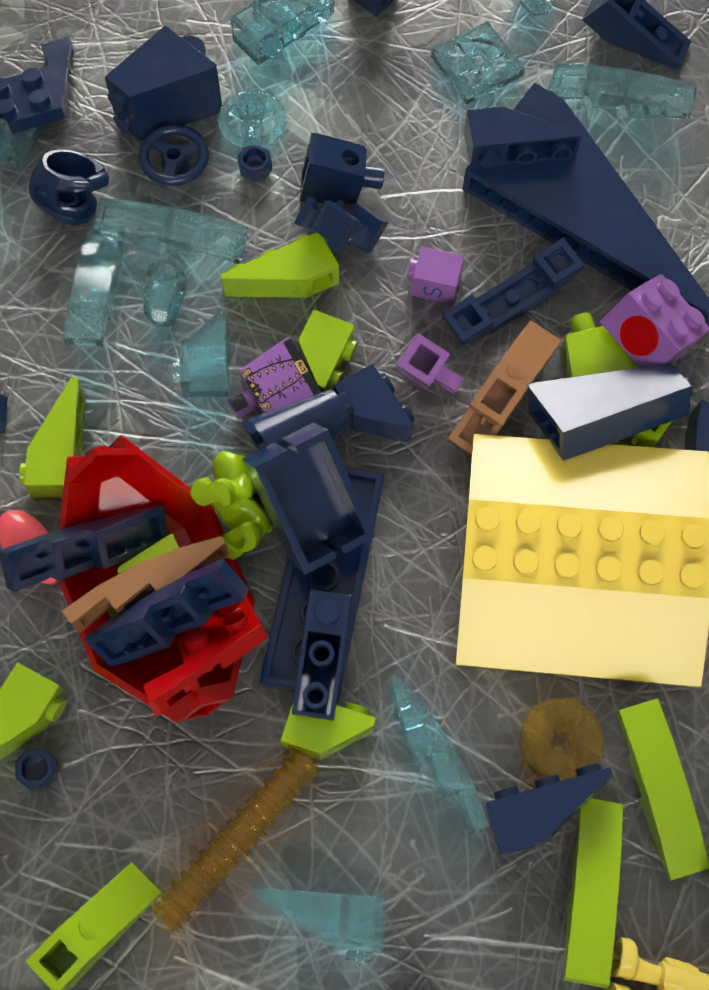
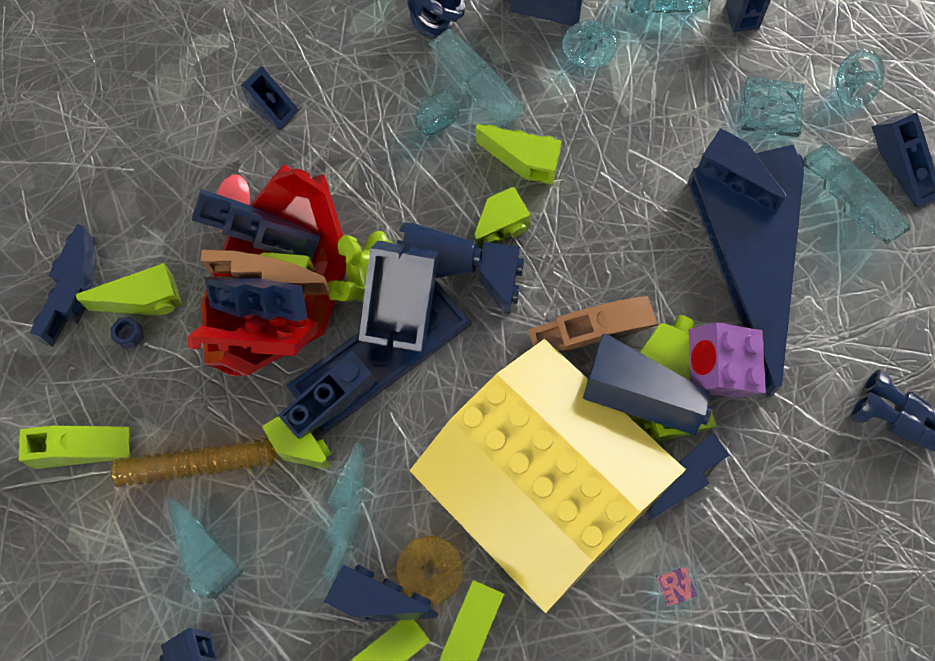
camera: 45 degrees right, 0 degrees up
lime slope [19,378,86,499] -> none
clear light blue slope [63,227,126,347] -> none
dark blue piece [138,124,209,186] -> none
clear light blue slope [173,312,229,397] -> none
medium lavender torso [227,337,322,419] -> none
dark blue tile [237,144,272,182] -> none
dark blue piece [294,197,389,253] -> none
dark blue torso [300,132,385,204] -> none
medium lavender brick [392,333,464,393] -> none
medium lavender brick [407,246,464,305] -> none
dark blue slope [442,238,585,344] -> none

